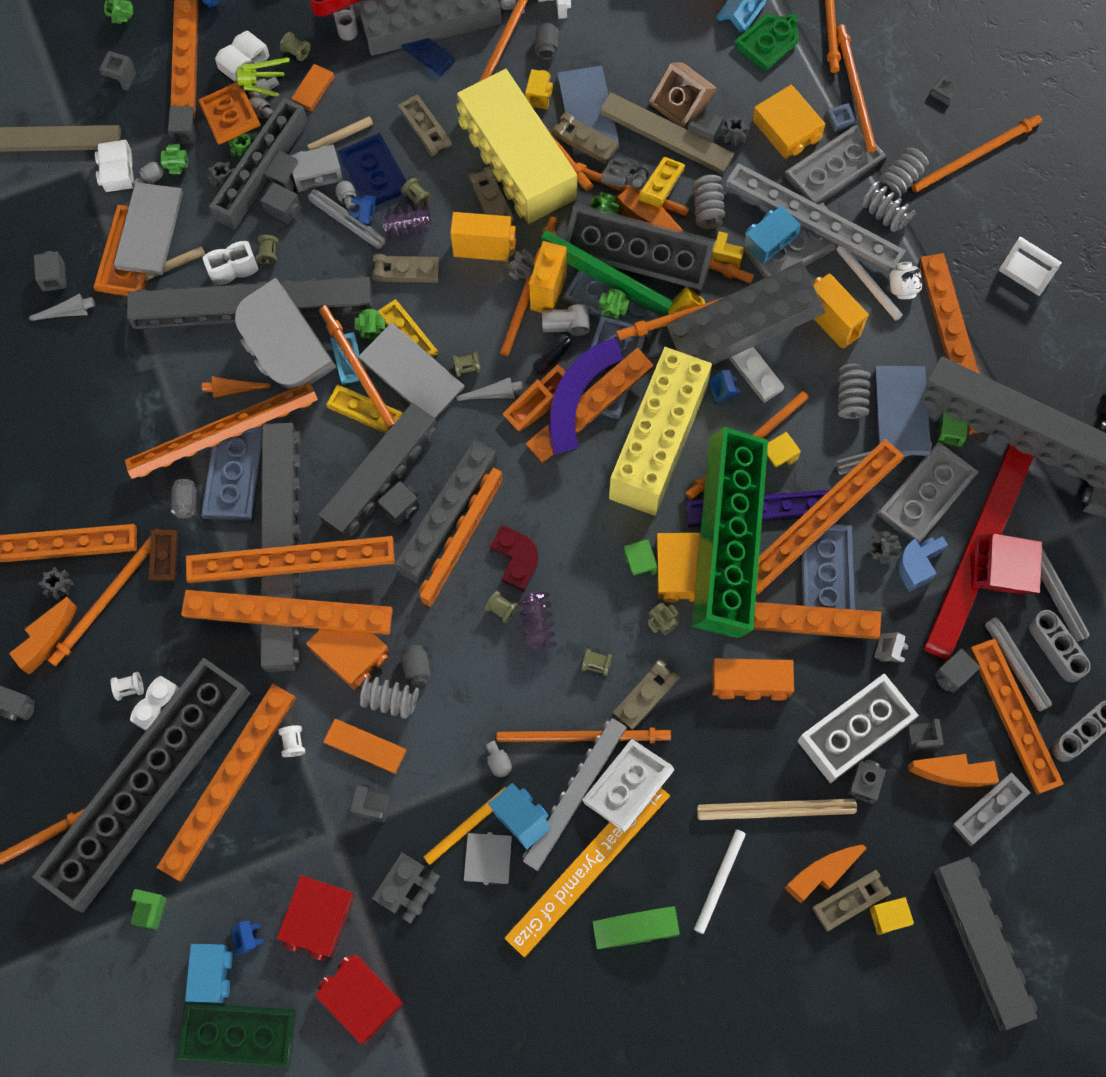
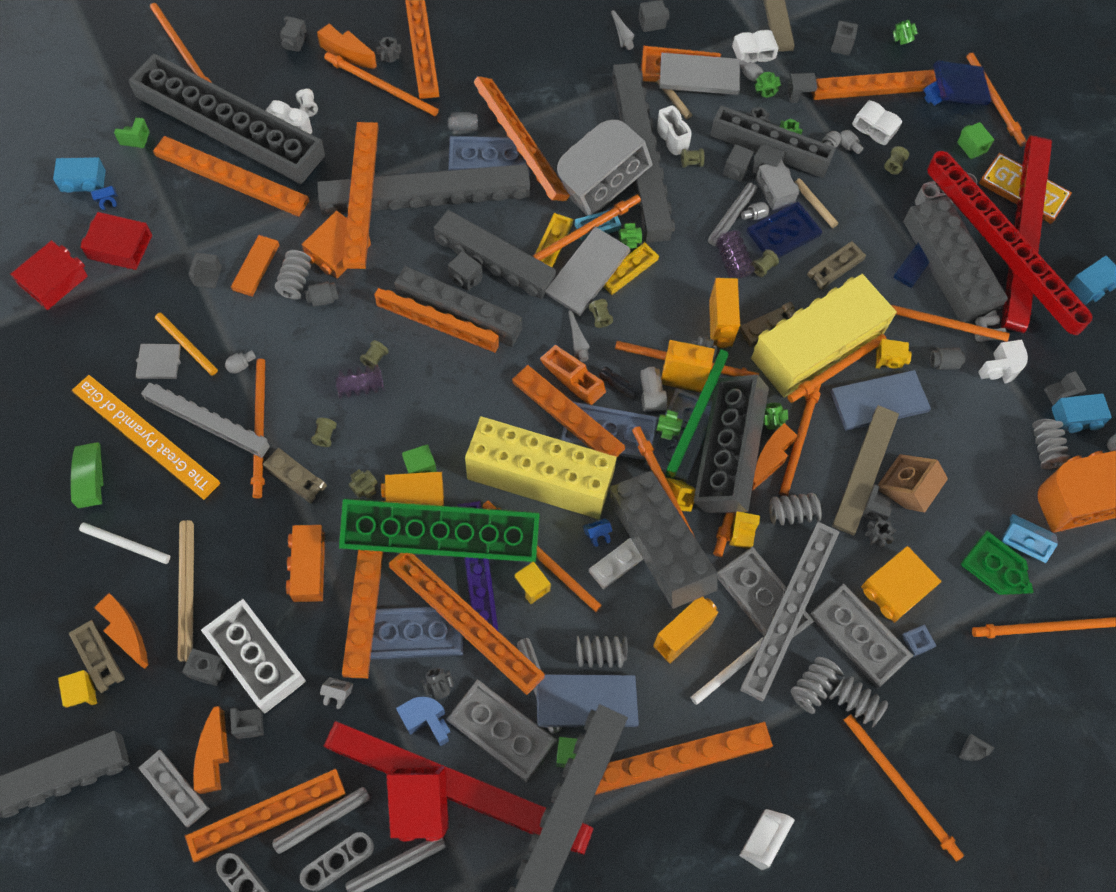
camera: 80 degrees right, 5 degrees down
reddish brown plate [149,530,178,582] -> none
dark green tile [177,1002,296,1068] -> none
orange plate [186,536,395,583] -> none
orange tile [198,82,261,145] -> none
orange piece [202,376,271,398] -> none
lime plant [237,58,290,97] -> none
white bush [278,725,305,757] -> none
orange tile [291,64,335,112] -> none
blue tile [349,195,376,224] -> none
dark tan plate [371,254,440,283] -> none
dark grey plate [372,852,440,924] -> none
dark azure brick [488,783,551,849] -> none
dark red plate [490,525,538,592] -> none
dark purple tile [549,338,623,455] -> none
dark tan plate [551,112,619,165] -> none
white plate [582,739,674,832] -> none
dark grey plate [601,158,650,188] -> none
yellow tile [638,157,685,208] -> none
dark azure brick [744,206,801,264] -> none
orange bar [836,25,877,153] -> none
white head [889,262,922,299] -> none
dark grey brick [934,648,981,694] -> none

